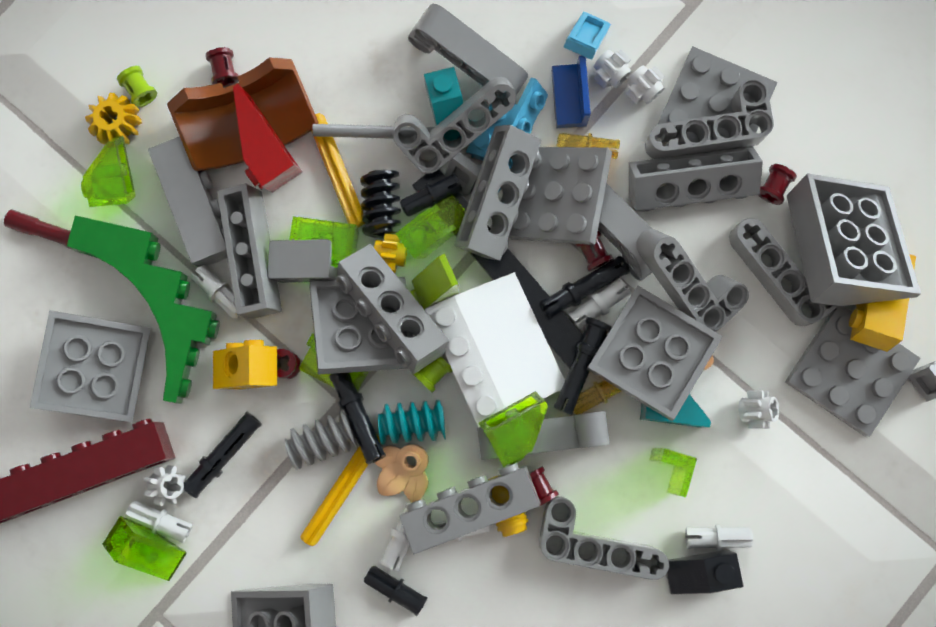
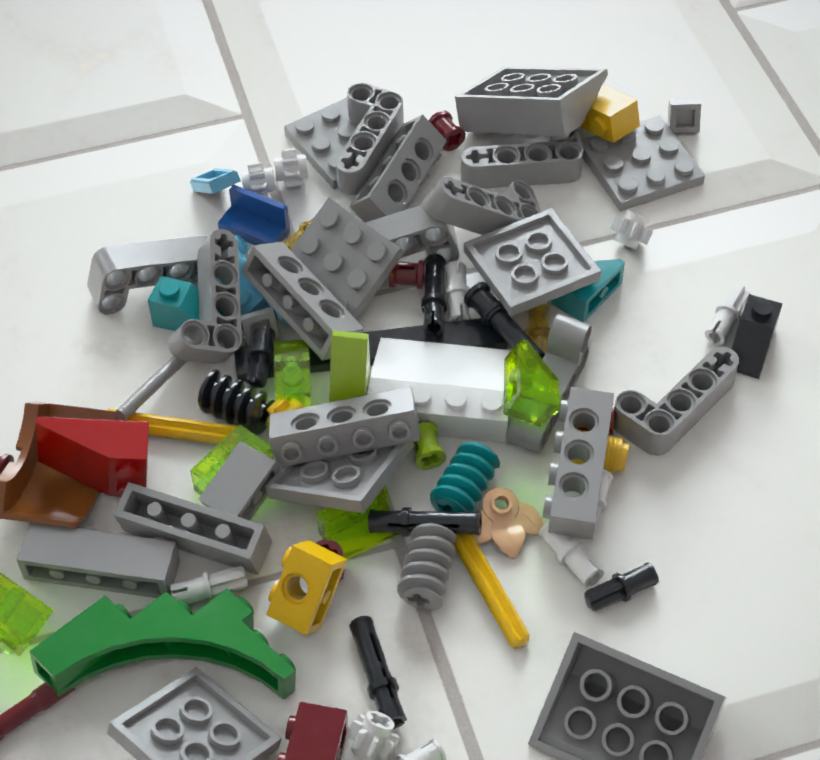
camera: 60 degrees left, 30 degrees down
clear neon green panel [649,448,697,498] -> none

